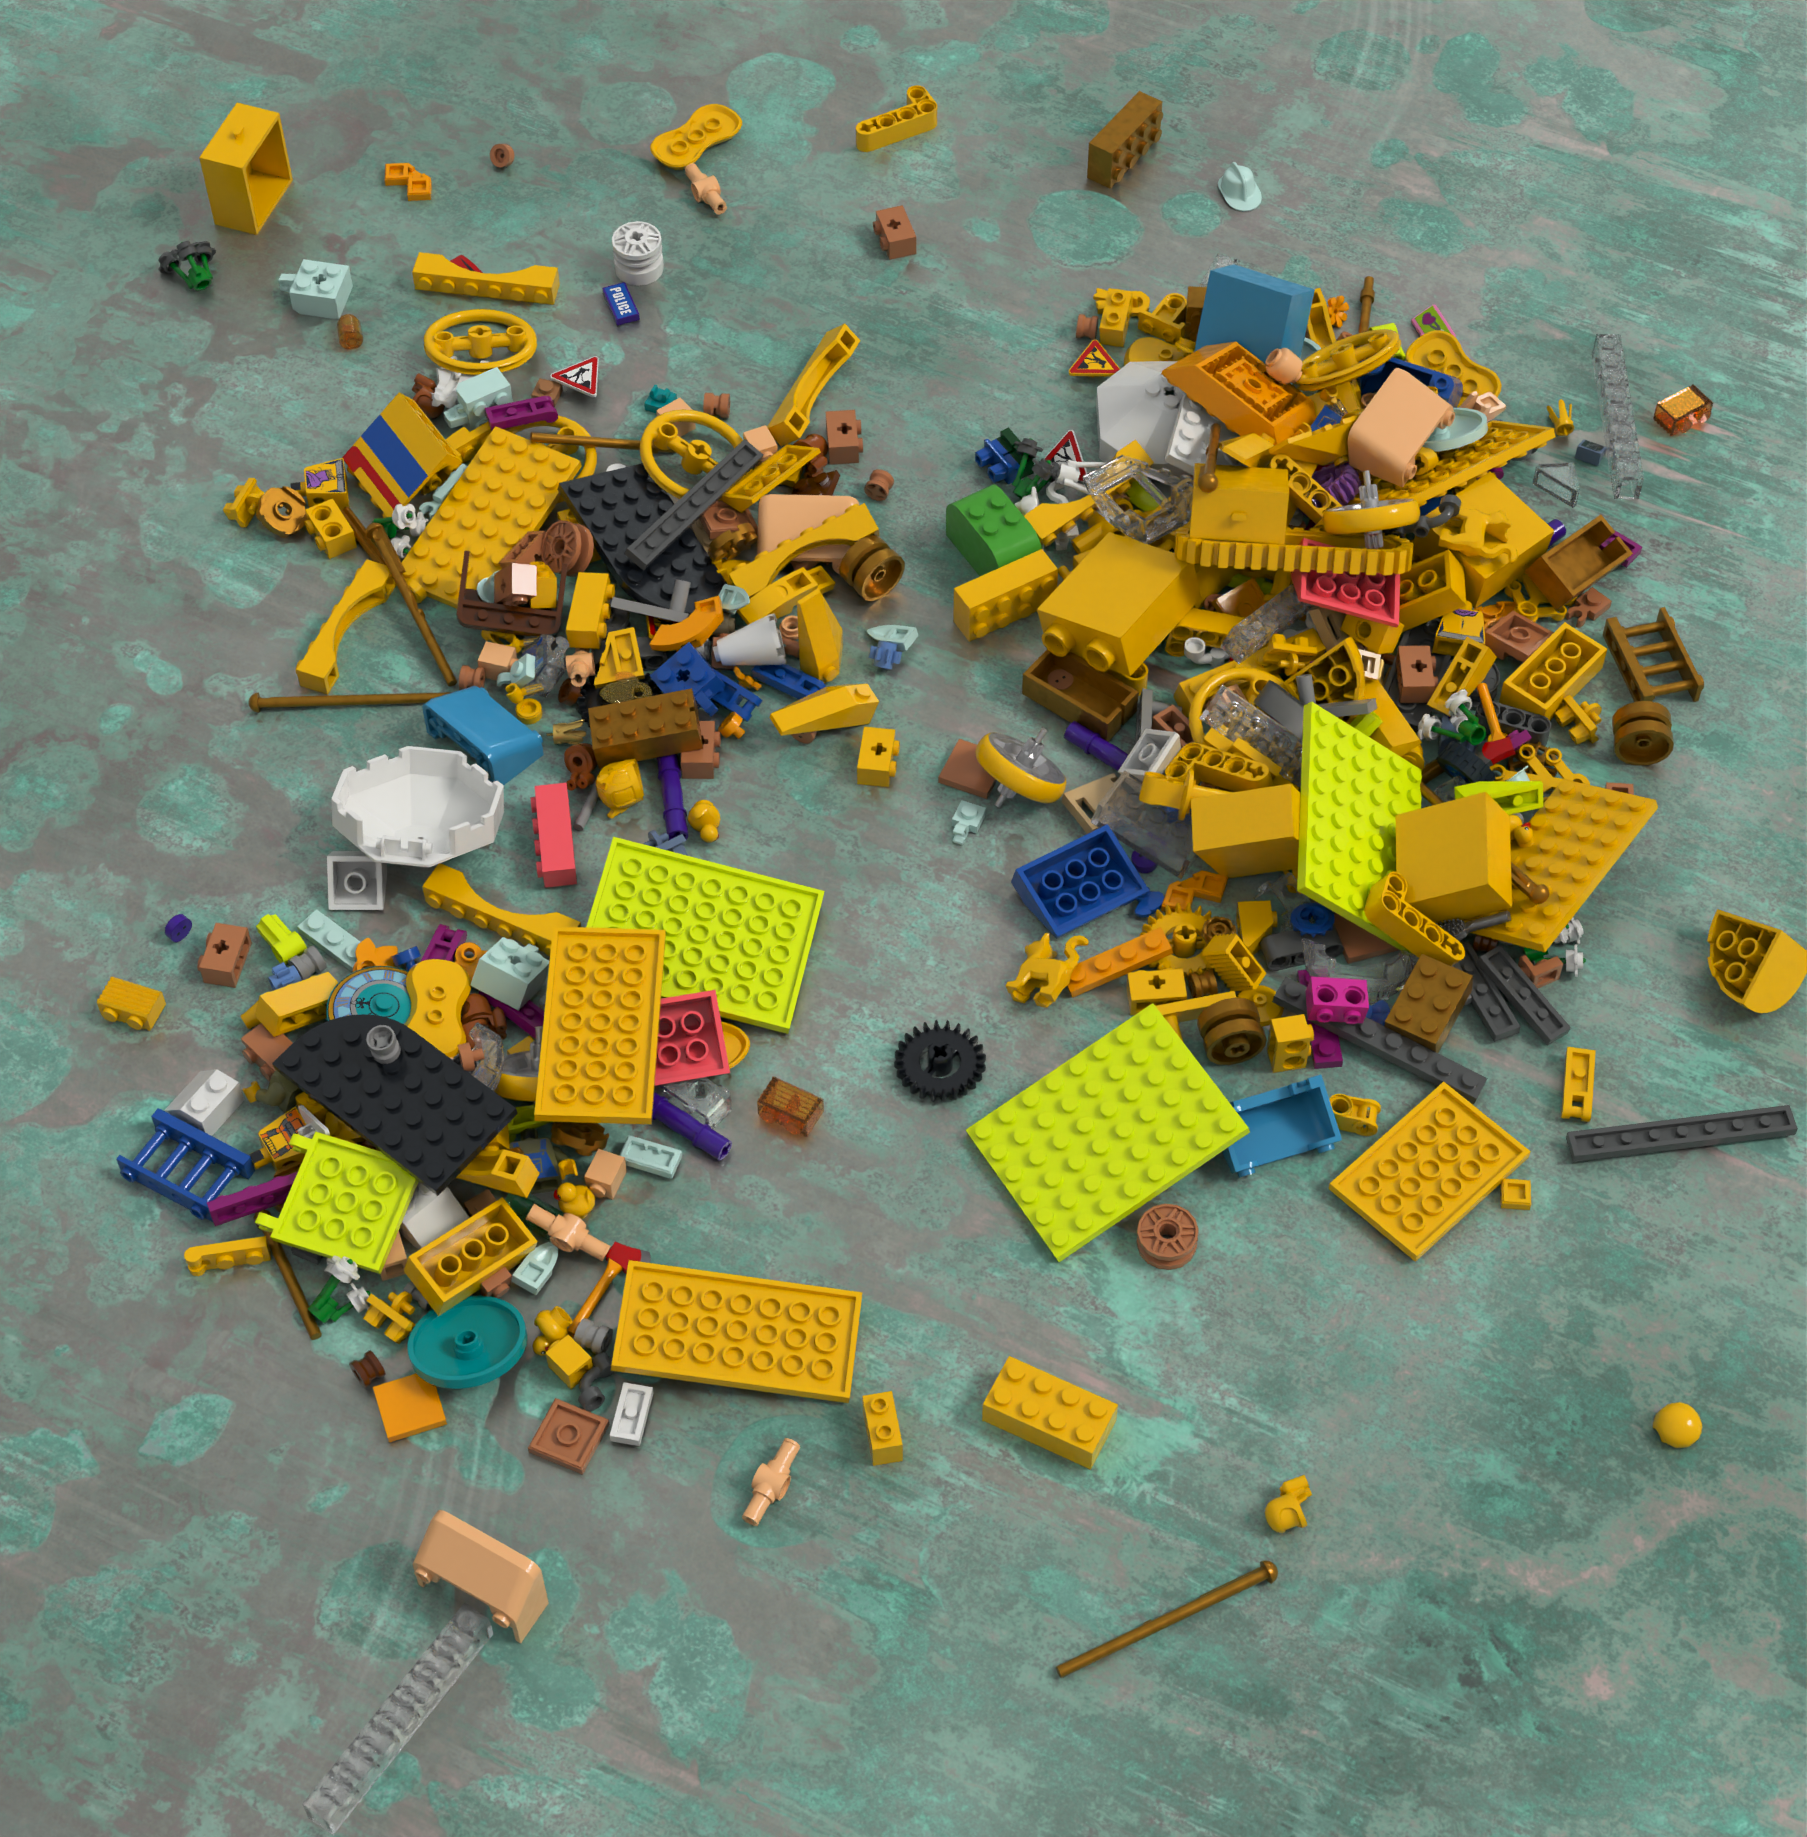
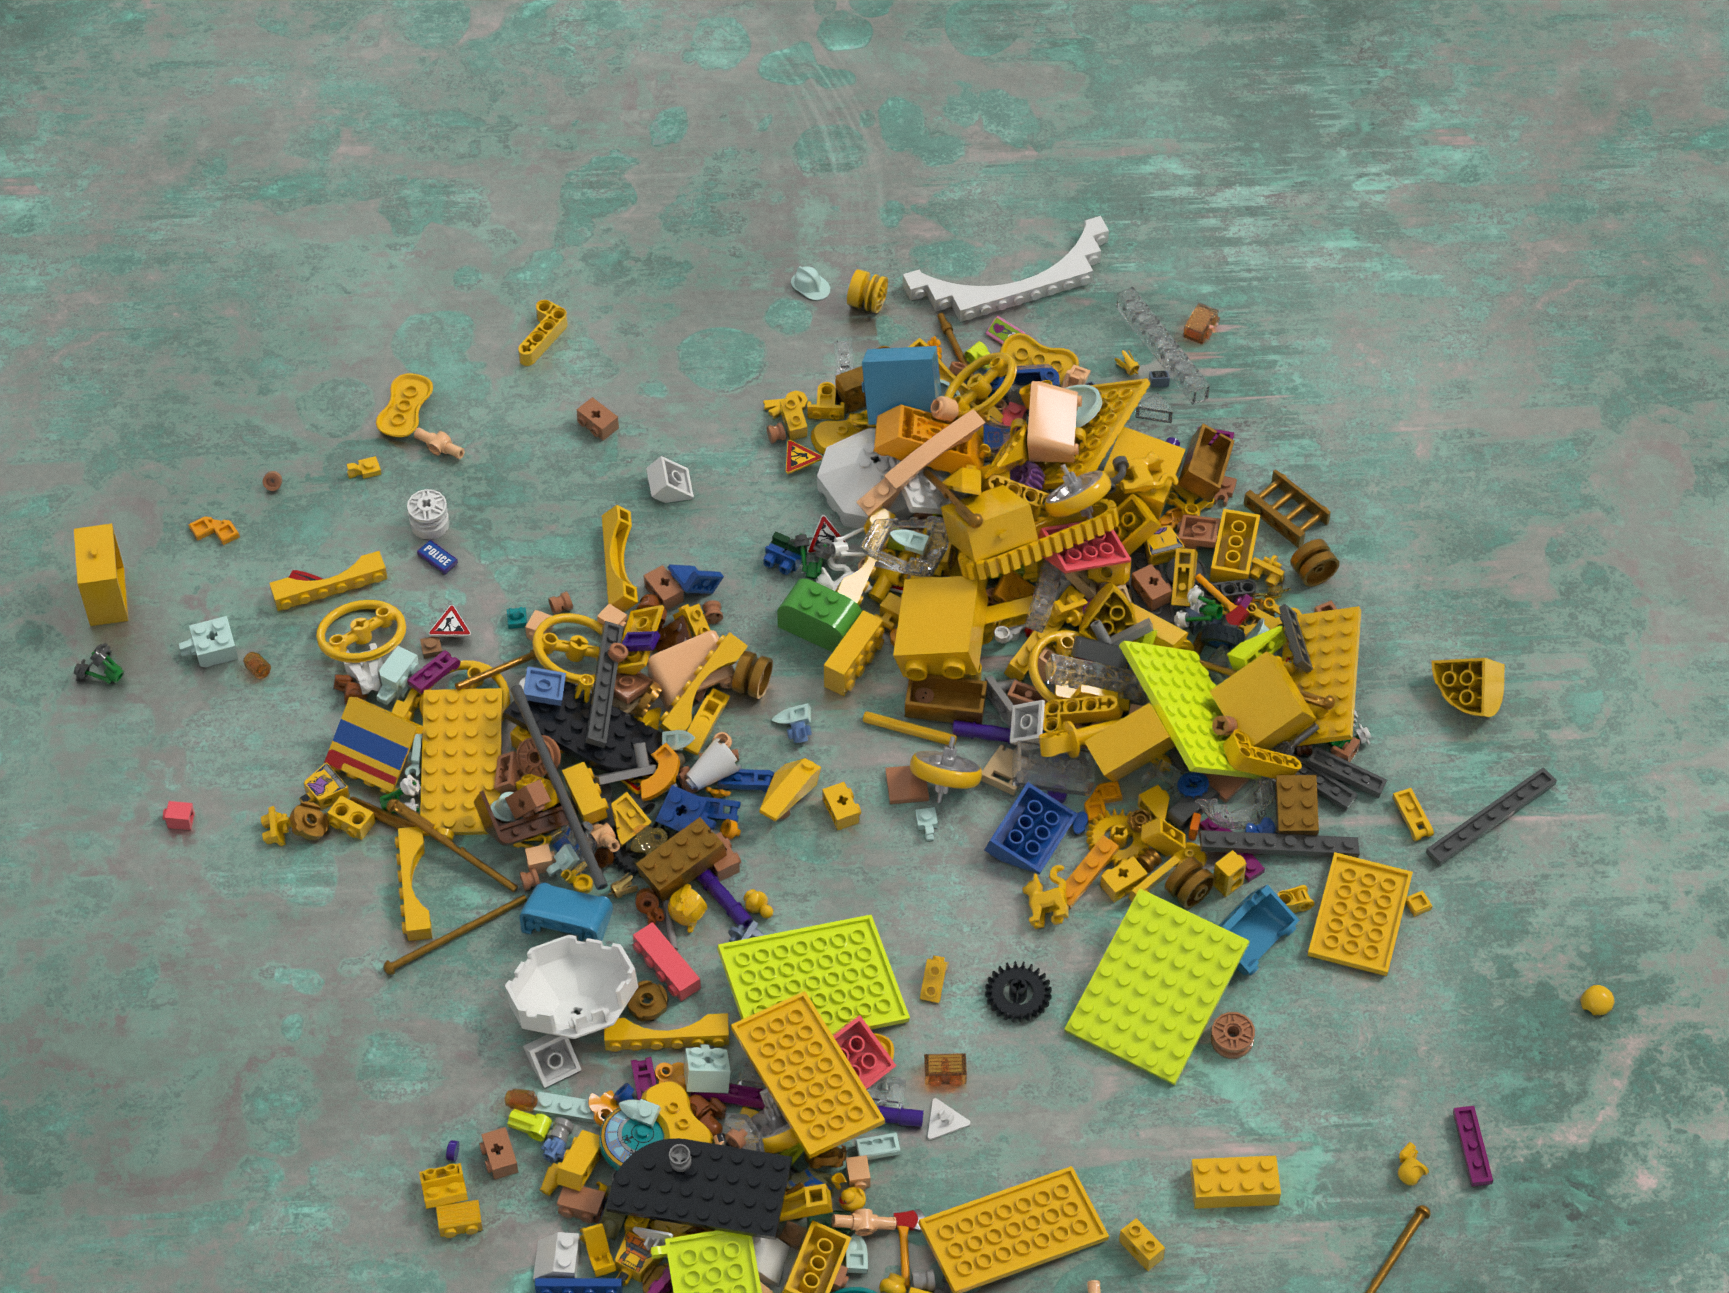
camera: 30 degrees left, 0 degrees up
yellow wedge [797,589,843,684] -> none
pearl gold piece [1087,91,1163,189] -> none
dark pink brick [1305,976,1369,1024] -> none
none -> coral brick [163,801,195,830]
none -> yellow plate [346,456,381,479]
none -> yellow brick [419,1163,468,1209]
none -> clear orange brick [505,1088,538,1112]
none -> dark grey piece [510,685,608,890]
none -> medium blue plate [524,666,566,706]
none -> yellow piece [575,674,595,703]
none -> yellow bracket [582,1223,617,1277]
none -> nougat tile [608,643,628,662]
none -> light aqua plate [619,1099,661,1127]
none -> dark purple tile [622,631,661,651]
none -> pearl gold plate [627,980,668,1022]
none -> white slope [646,456,694,503]
none -> blue bracket [667,564,724,594]
none -> yellow bracket [673,604,711,637]
none -> yellow wheel [847,269,888,313]
none -> light nougat slope [856,409,986,517]
none -> yellow axle [863,711,957,745]
none -> light aqua plate [890,529,929,555]
none -> white arch [903,216,1109,322]
none -> yellow bracket [920,955,949,1003]
none -> white piece [928,1098,970,1140]
none -> orange tile [1188,812,1201,841]
none -> nougat wheel [1212,716,1237,736]
none -> clear yellow plate [1253,586,1291,599]
none -> dark grey plate [1279,604,1313,673]
none -> magenta plate [1453,1106,1493,1187]

